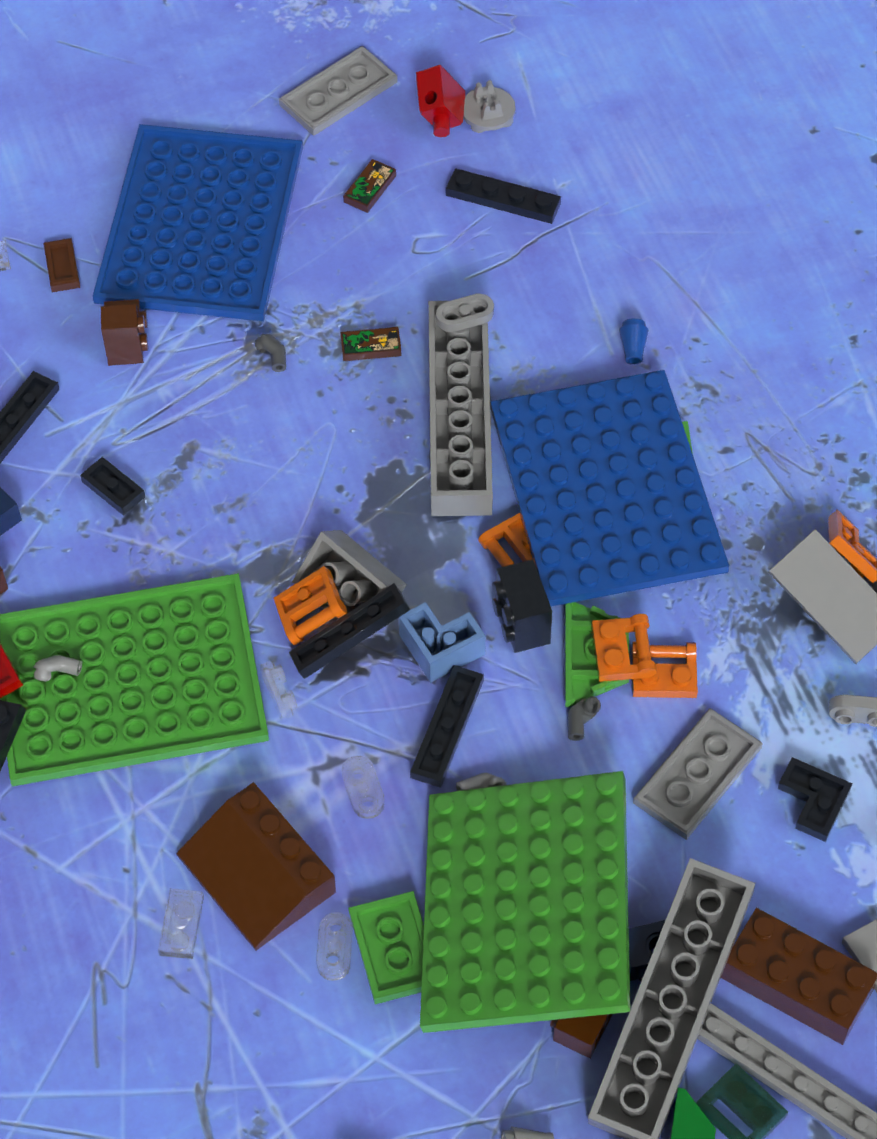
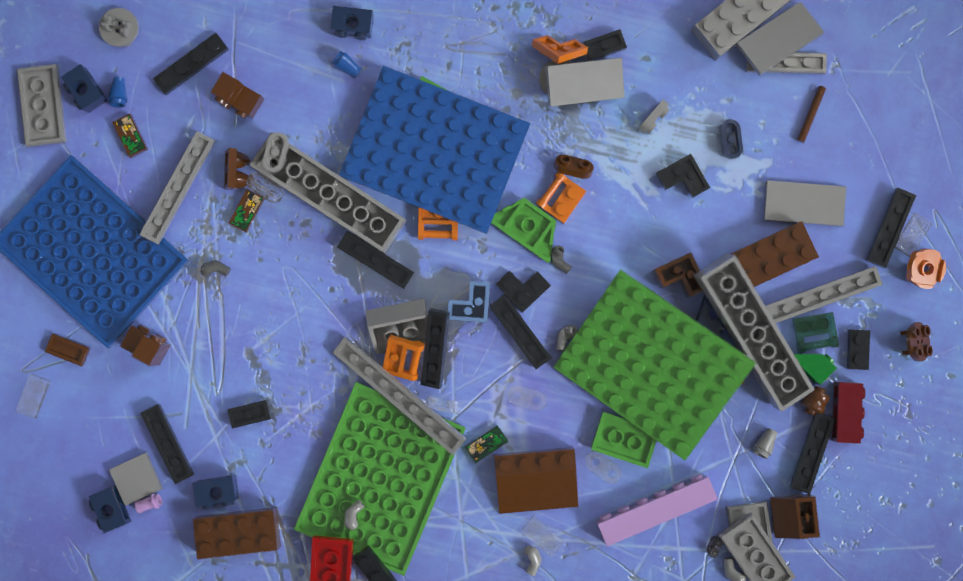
camera: 55 degrees left, 30 degrees up
red torso [416,65,465,137] -> none
black brick [492,559,552,653] -> none
orange plate [591,614,657,682] -> none
light grey tile [633,708,763,840] -> none
none -> dark blue brick [61,64,108,113]
none -> blue cone [107,77,128,108]
none -> light grey plate [139,131,215,245]
none -> reddish brown brick [211,71,264,119]
none -> reddish brown tile [224,148,254,190]
none -> clear plate [246,172,284,203]
none -> dark blue brick [330,6,374,40]
none -> light grey plate [333,337,467,455]
none -> black plate [337,231,415,289]
none -> tile [465,425,509,463]
none -> black plate [495,271,551,313]
none -> light grey arm [524,545,542,576]
none -> reddish brown plate [554,155,594,179]
none -> lavender brick [596,474,718,546]
none -> reddish brown brick [652,253,703,298]

